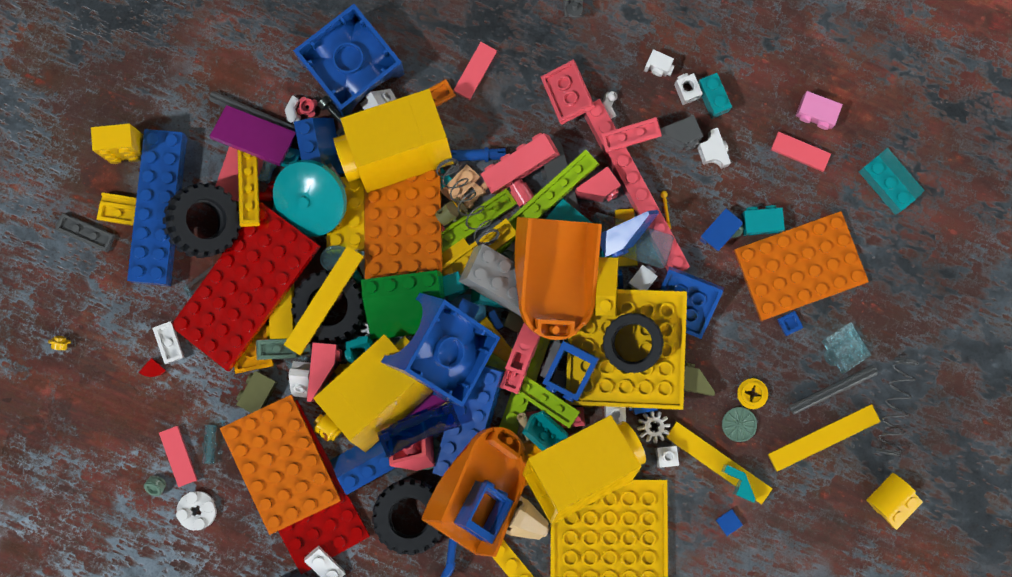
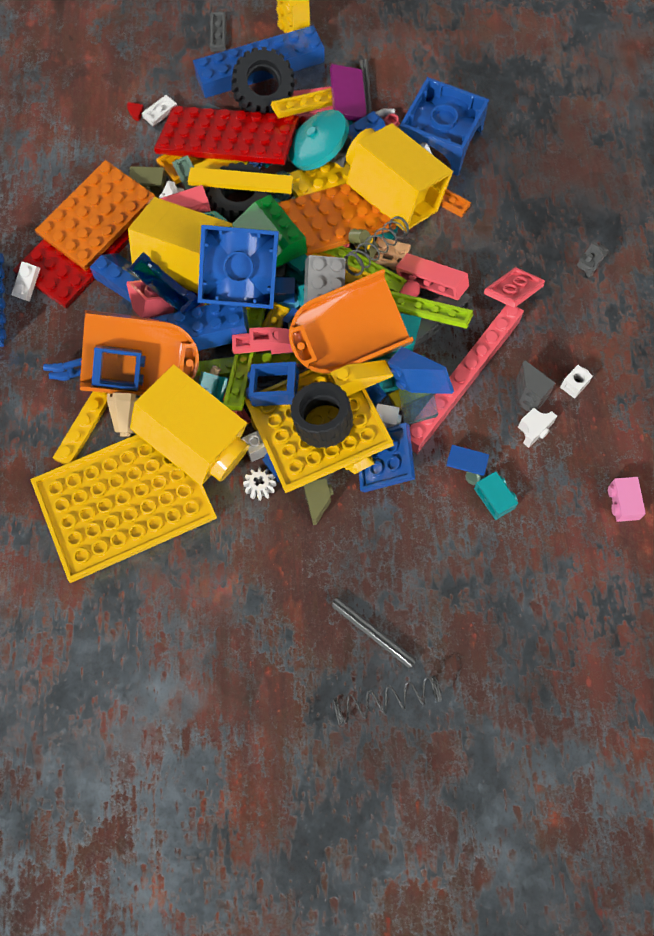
camera: 70 degrees right, 15 degrees down
yellow plate [48,336,71,350] -> none
yellow plate [97,193,136,226] -> none
sand green tile [144,476,166,496] -> none
coral tile [159,426,198,487] -> none
white plate [176,491,217,531] -> none
clear light blue pin [202,425,218,464] -> none
black tyre [372,479,443,555] -> none
blue pin [450,147,506,162] -> none
coral tile [453,42,497,100] -> none
coral slope [575,167,621,203] -> none
coral tile [601,117,662,153] -> none
white arm [602,91,617,119] -> none
white brick [644,50,675,77] -> none
white brick [655,446,679,468] -> none
yellow hinge [660,191,671,229] -> none
yellow tile [665,422,773,505] -> none
teal brick [698,73,732,119] -> none
blue tile [715,509,743,536] -> none
teal slope [721,465,756,503] -> none
sand green wheel [722,407,757,442] -> none
orange plate [734,211,869,321] -> none
yellow gear [737,378,768,409] -> none
yellow tile [768,404,881,472] -> none
coral tile [771,132,831,172] -> none
blue tile [777,311,804,336] -> none
clear light blue plate [822,322,871,374] -> none
teal slope [858,147,925,215] -> none
yellow brick [866,472,923,530] -> none

